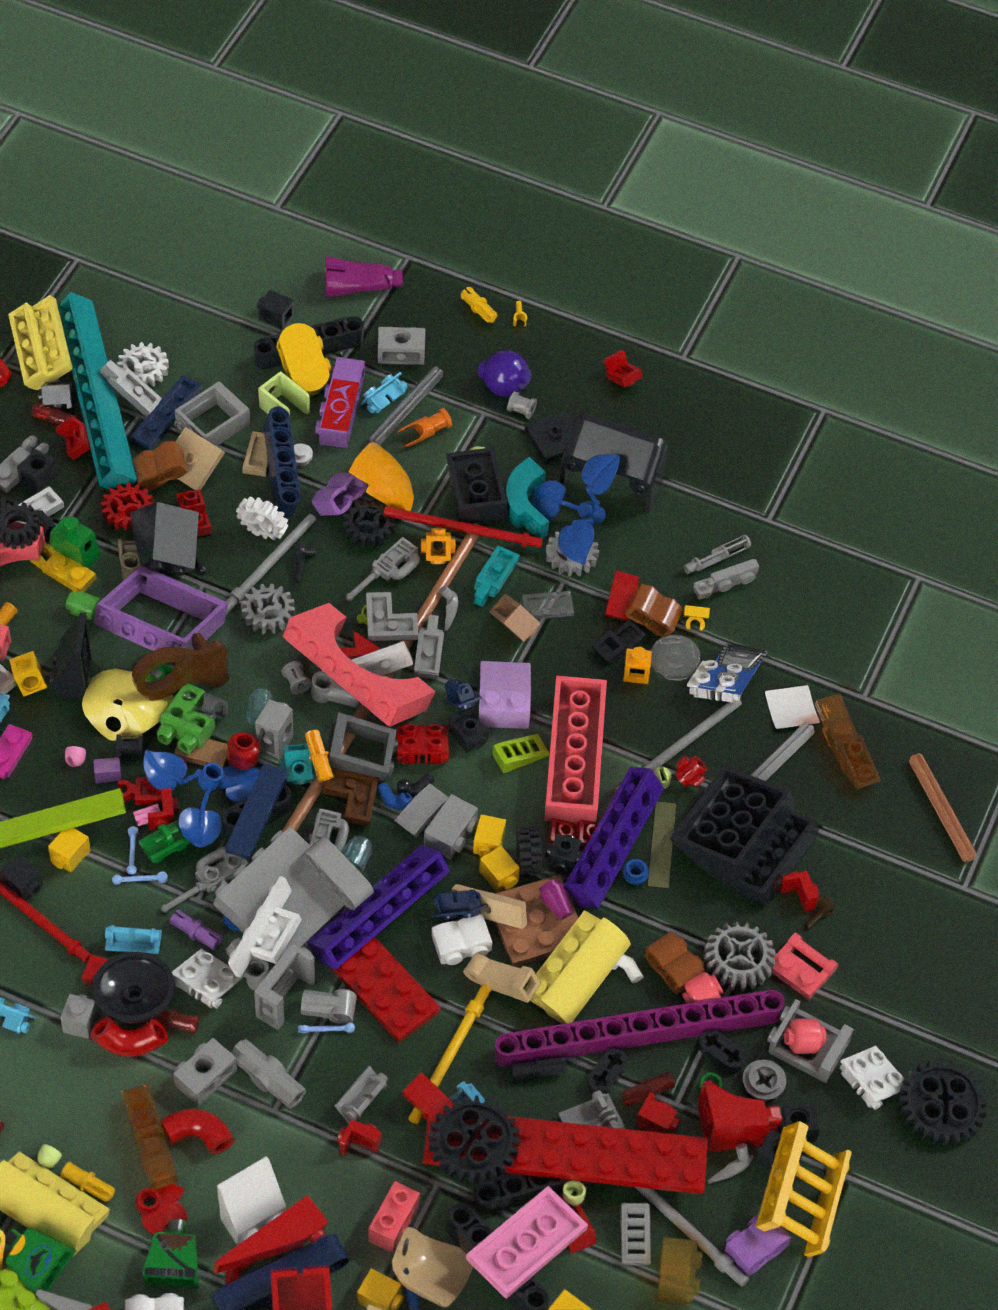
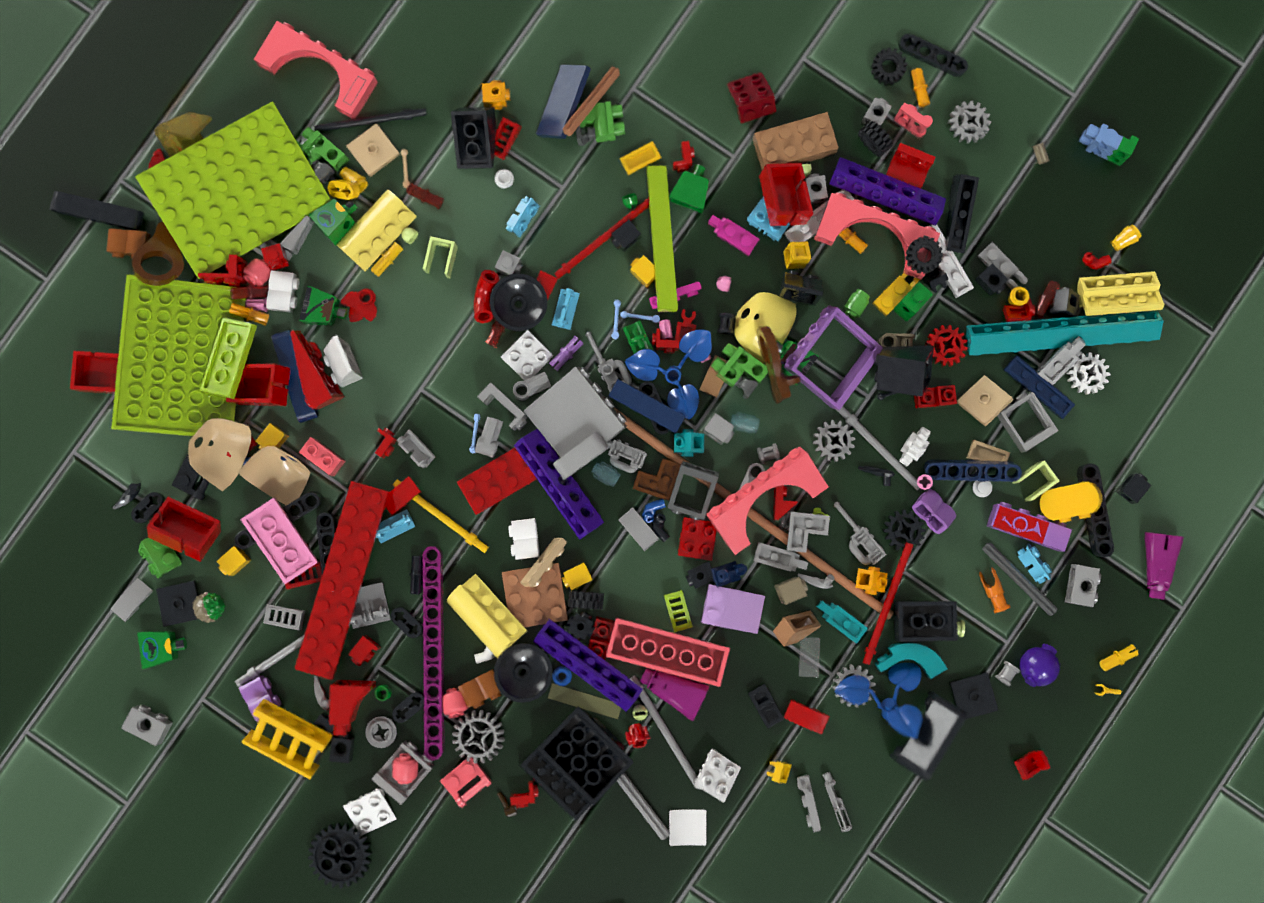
camera: 105 degrees right, 30 degrees up
medium lavender slope [93,757,122,783] -> none
clear orange slope [121,1084,178,1190] -> none
dark orange brick [133,441,188,490] -> none
red cylinder [160,1108,235,1155] -> none
light grey brick [173,1038,237,1106] -> none
red head [226,732,261,770] -> none
white bracket [228,876,302,977] -> none
light grey piece [231,1039,306,1109] -> none
light orange axle [305,729,334,782] -> none
light orange brick [349,442,414,511] -> none
white plate [349,641,413,676] -> none
light grey brick [424,794,479,859] -> none
black gear [428,1095,520,1185] -> none
dark blue hinge [431,889,488,920] -> none
tan leg [463,954,540,1003] -> none
yellow brick [473,814,506,857] -> none
magenta cone [539,879,573,920] -> none
yellowish green hinge [563,1181,586,1206] -> none
clear red axle [621,1071,676,1105] -> none
light orange brick [623,647,652,684] -> none
dark orange brick [624,584,683,638] -> none
clear tile [651,635,700,681] -> none
clear yellow brick [657,1237,702,1306] -> none
sticker [698,644,768,695] -> none
clear orange slope [815,693,881,789] -> none
none -> yellowish green piece [423,236,458,278]
none -> black dish [494,643,553,703]
none -> magenta piece [640,668,710,721]
none -> dark pink hinge [649,282,702,309]
none -> dark tan brick [774,577,808,605]
none -> bright pink piece [917,474,933,490]
none -> yellow cone [1008,286,1029,305]

